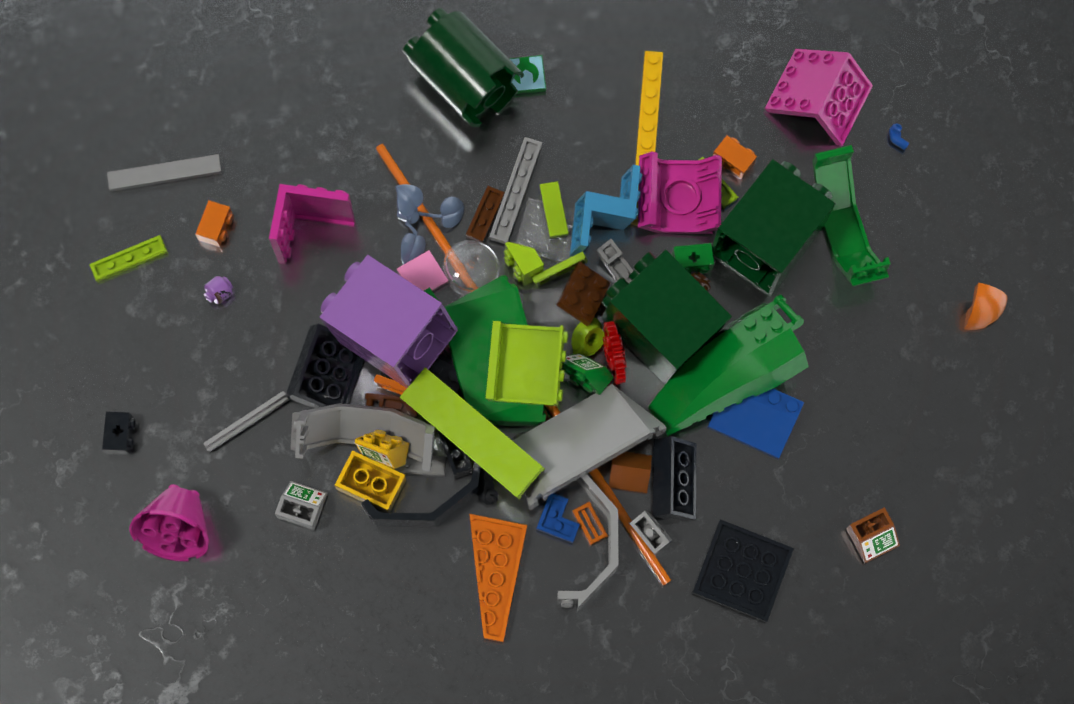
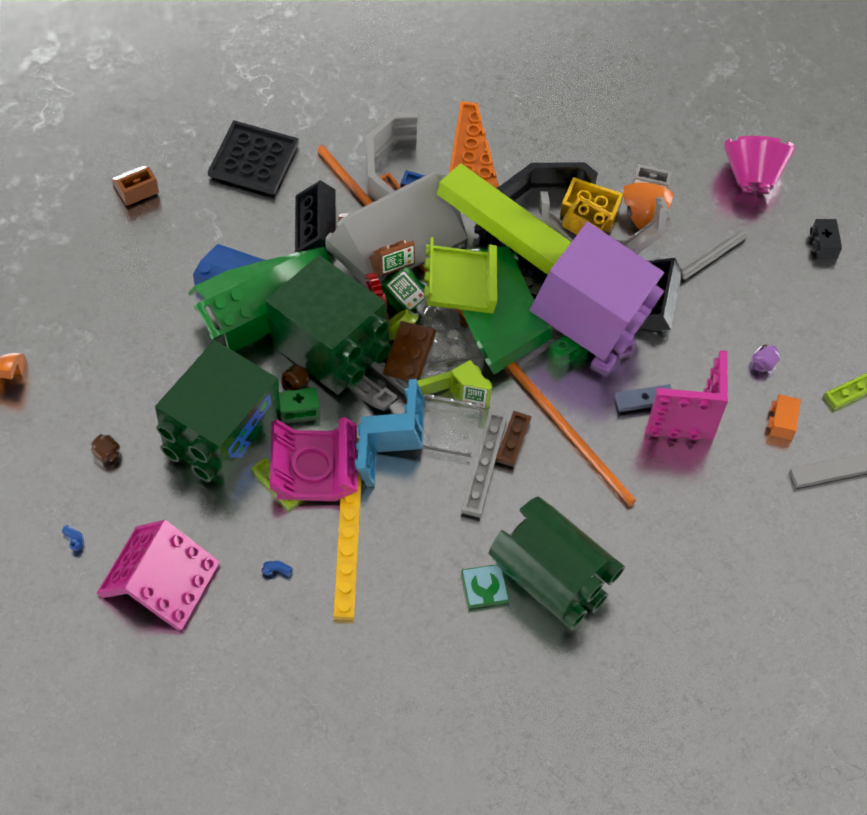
camera: 175 degrees right, 15 degrees down
sand blue plant [395,184,464,265] -> none
bright pink tile [397,250,449,292] -> none
clear dish [443,240,500,293] -> none
lime tile [539,181,569,239] -> none
light grey brick [630,509,672,554] -> none
orange brick [713,135,757,180] -> none
green panel [812,145,891,286] -> none
none -> reddish brown head [91,434,120,463]
none -> blue arm [261,560,293,577]
none -> slope [369,239,415,277]
none -> sand blue tile [615,384,672,412]
none -> orange brick [623,183,674,230]

